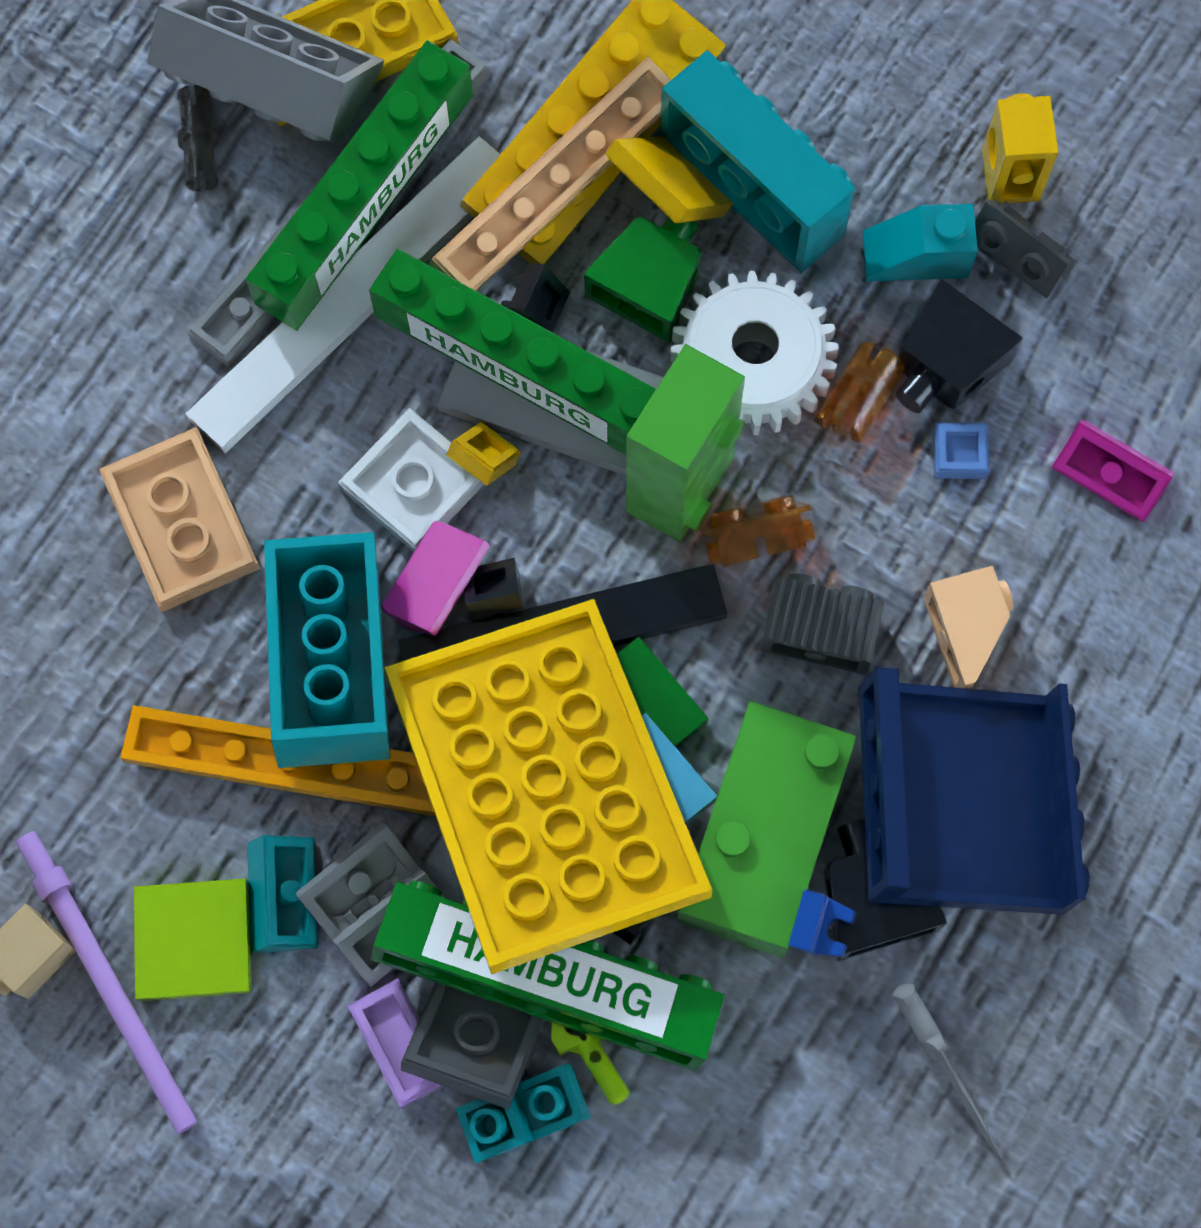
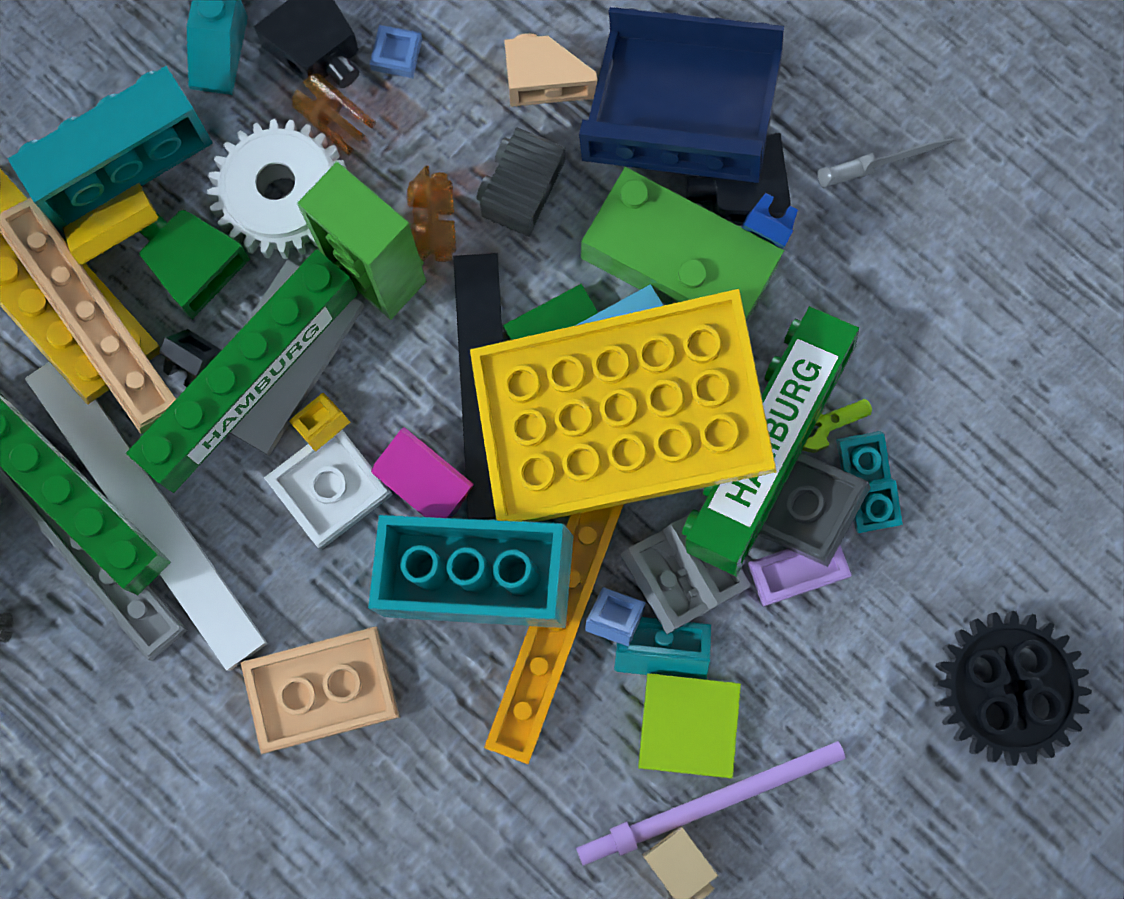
camera: 80 degrees left, 5 degrees up
black plate [464,557,523,620] -> none
none -> medium blue tile [585,587,646,647]

